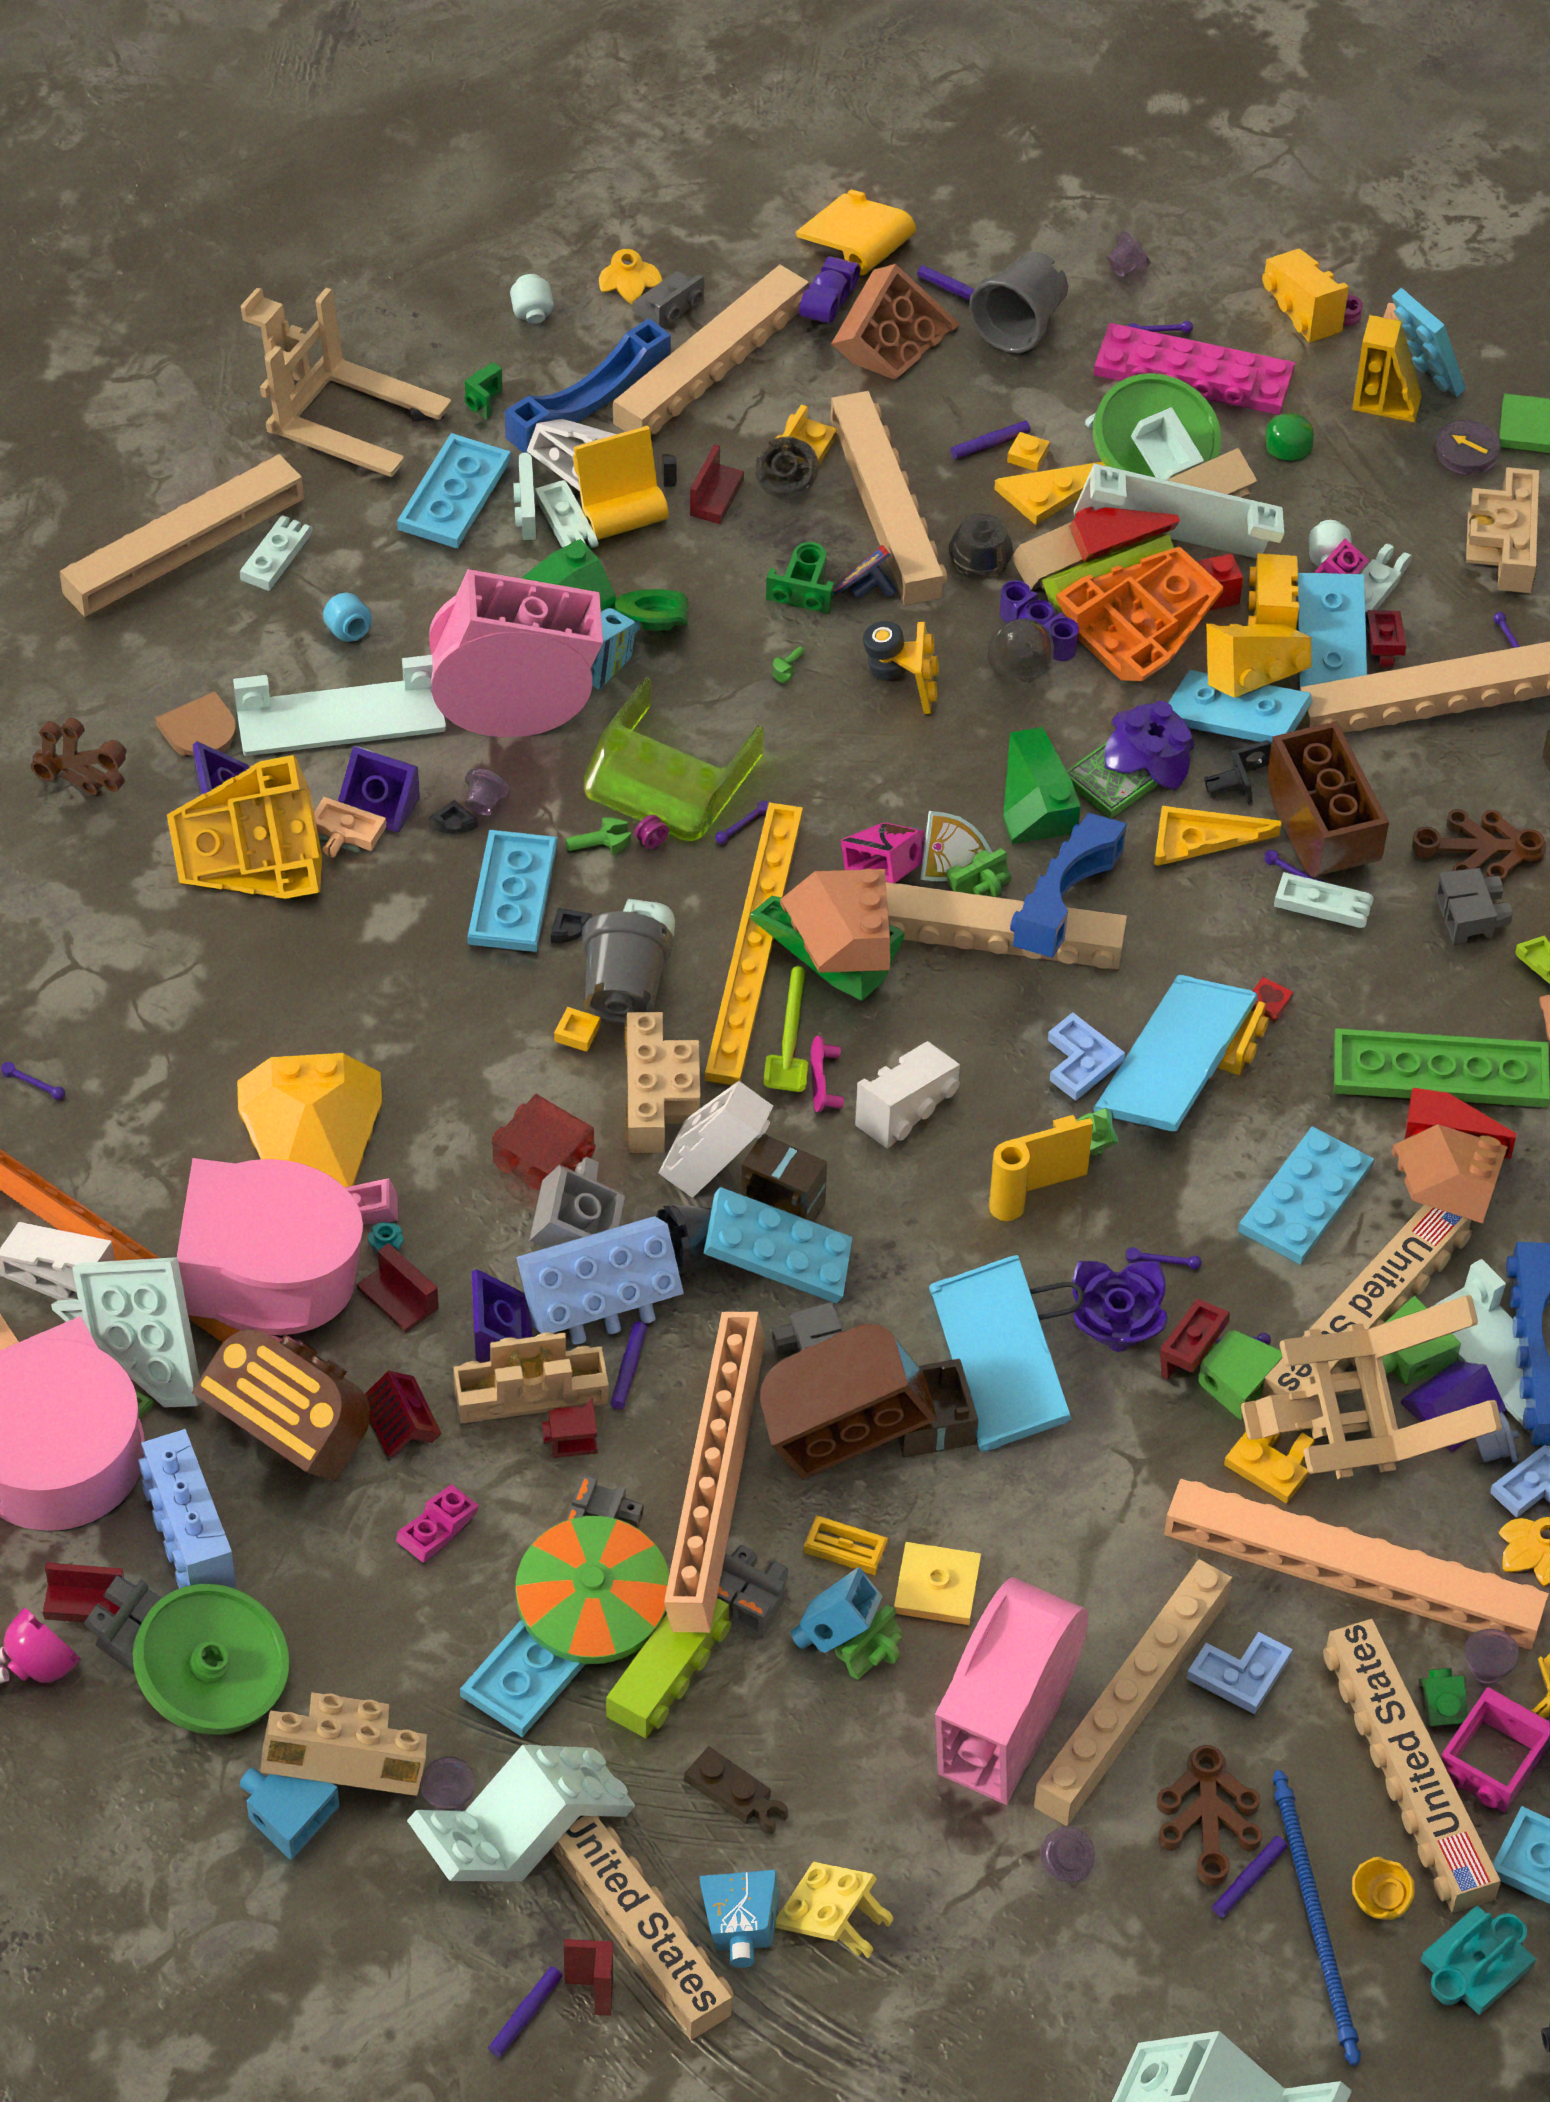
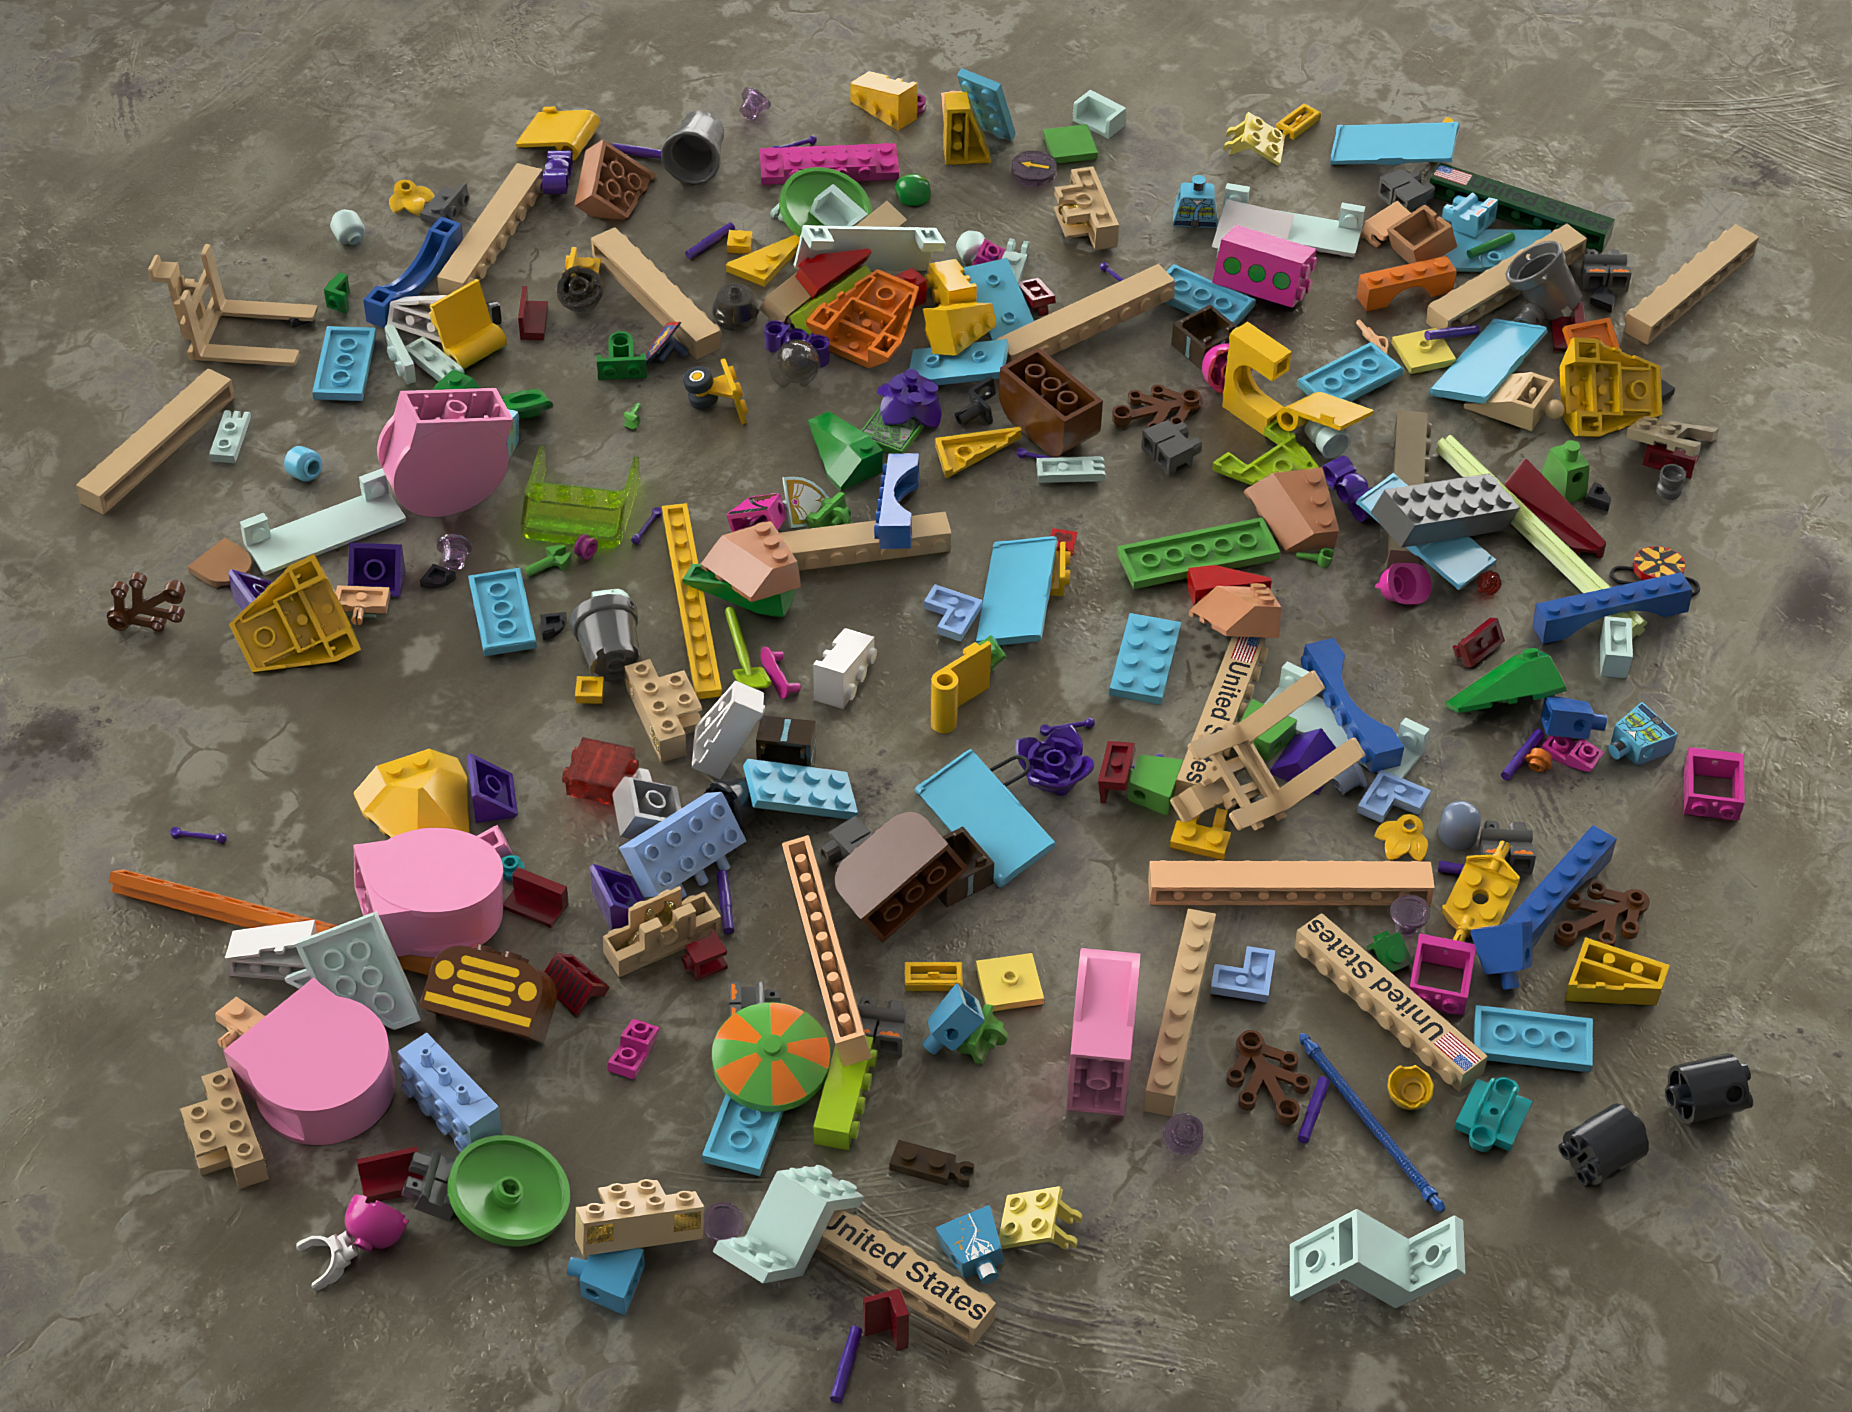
camera: 20 degrees left, 5 degrees down
none -> dark purple slope [467,753,518,823]

